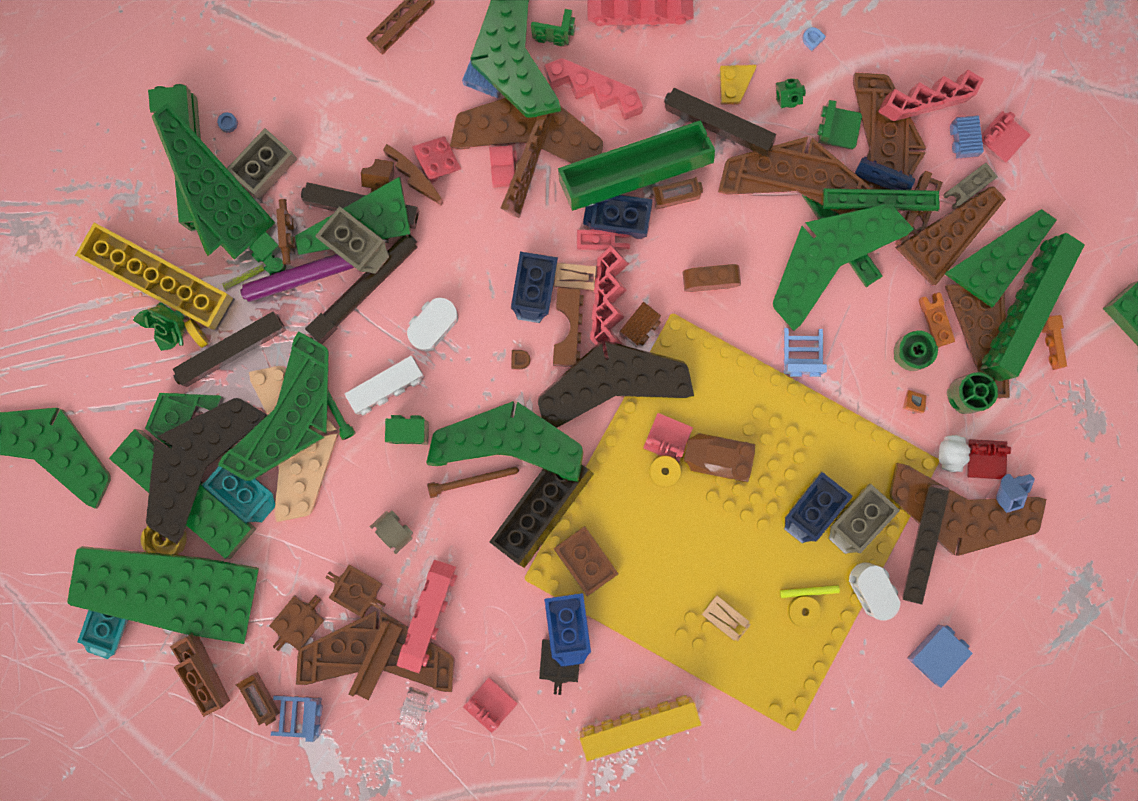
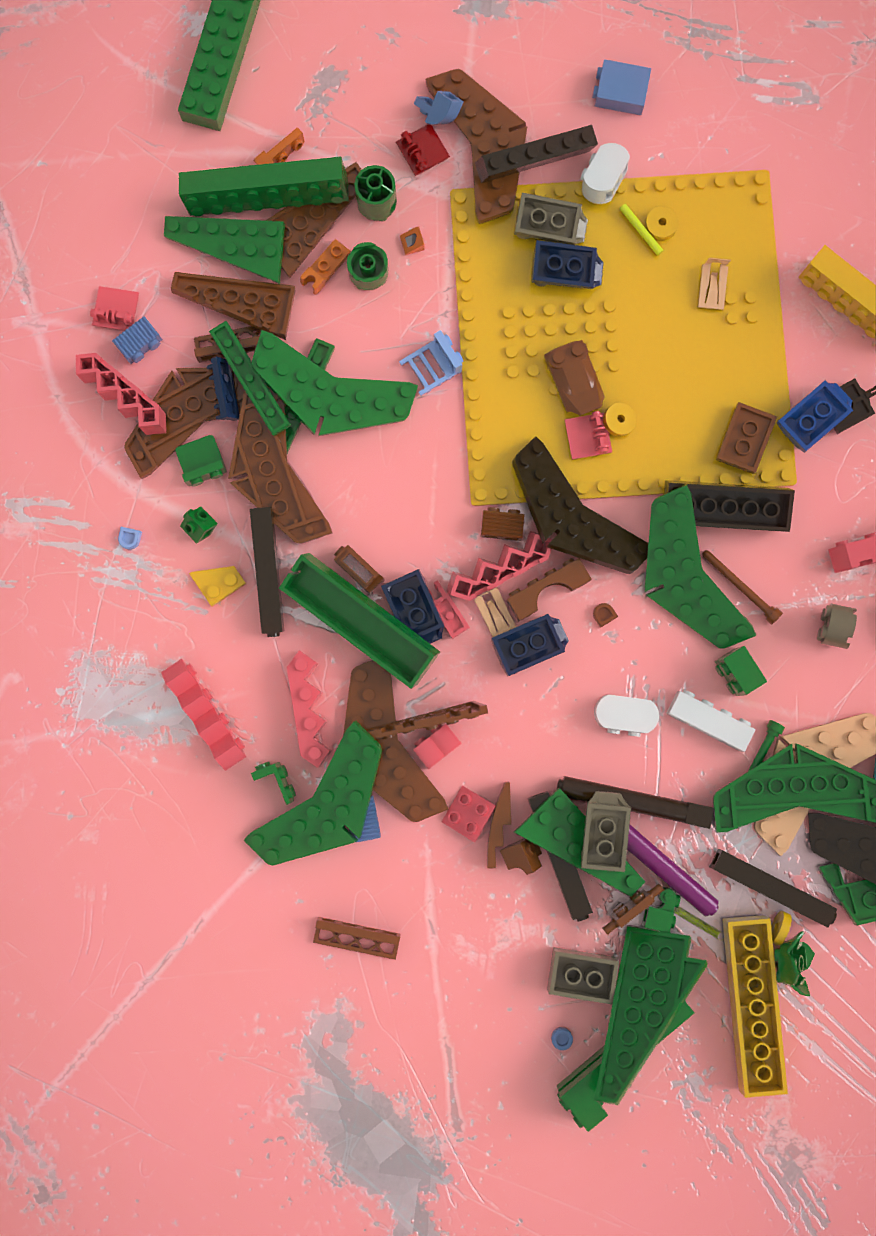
camera: 125 degrees left, 0 degrees up
dark orange brick [682,264,741,292] -> none
white hair [939,435,971,472] -> none
dark tan plate [943,162,998,209] -> none

